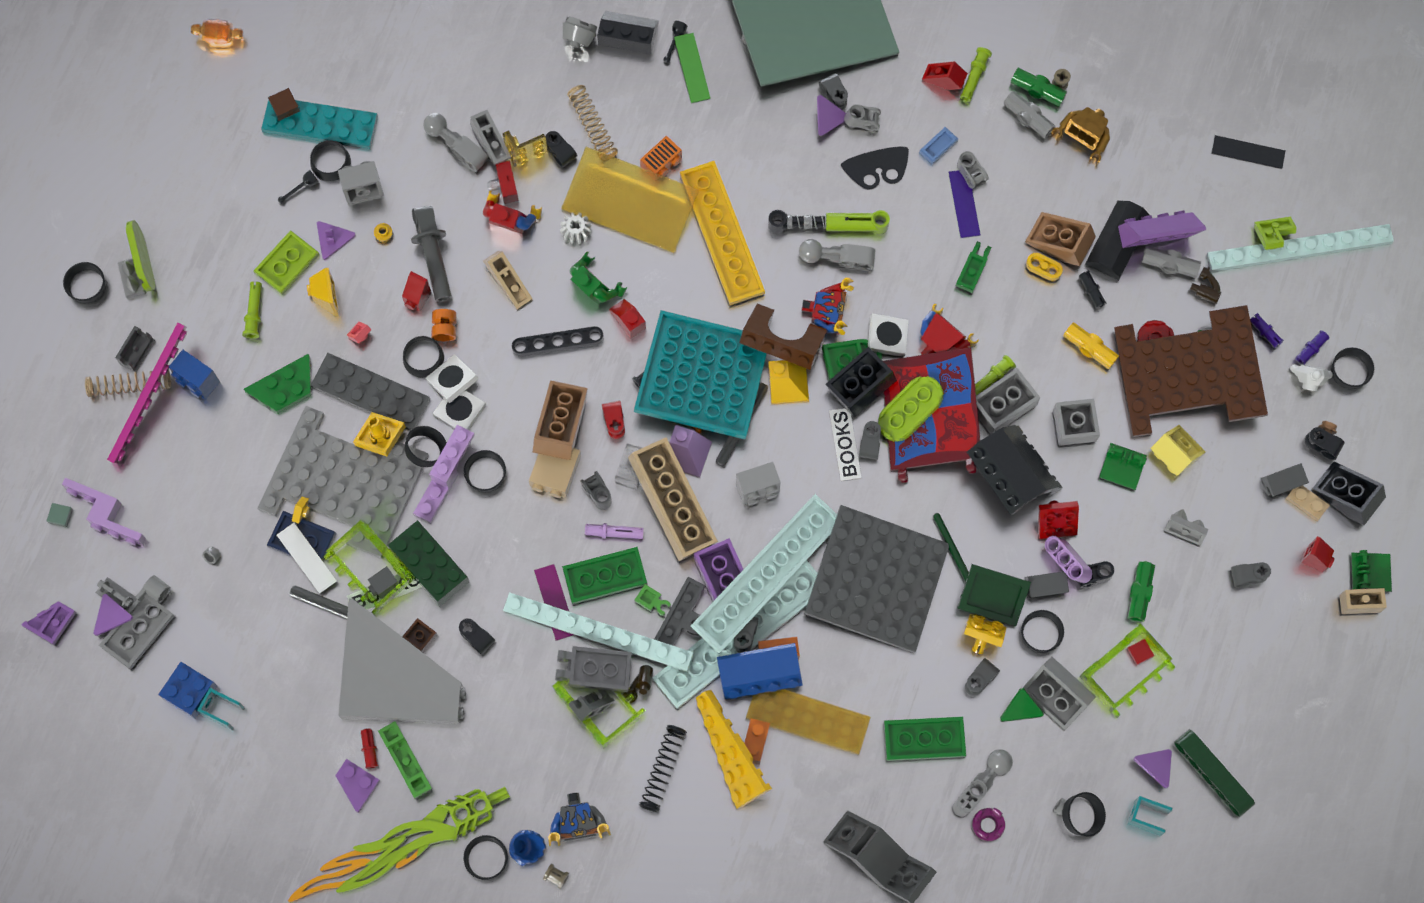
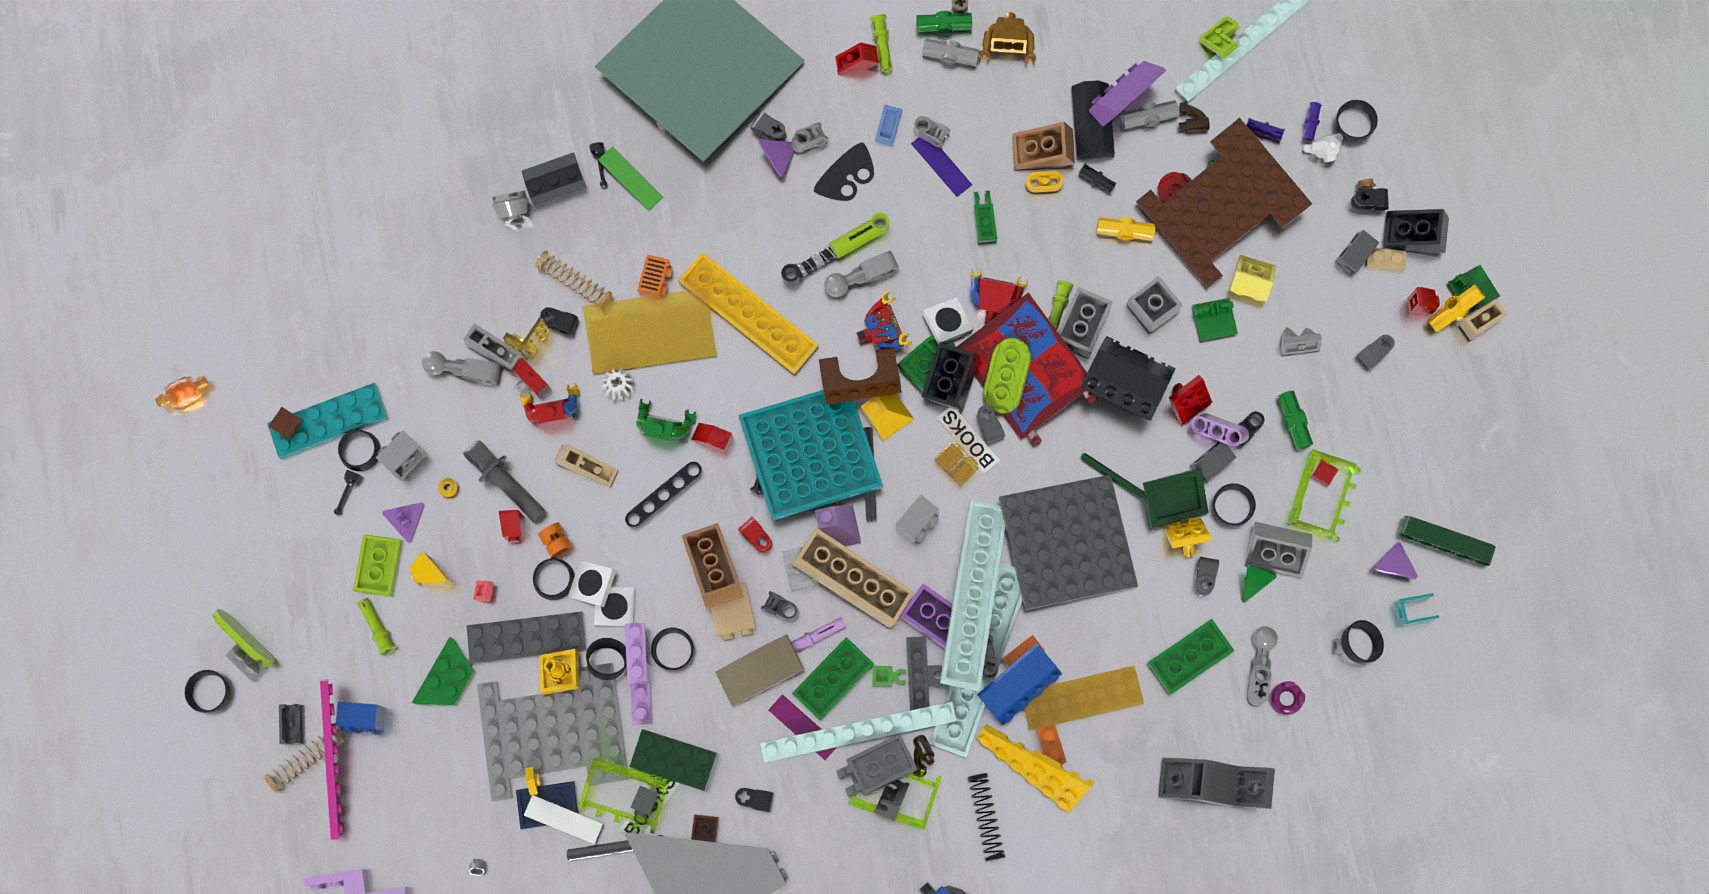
camera: 25 degrees left, 5 degrees up
none -> dark tan slope [715,635,804,707]
none -> clear yellow brick [934,442,979,487]
none -> yellow piece [1428,284,1485,332]

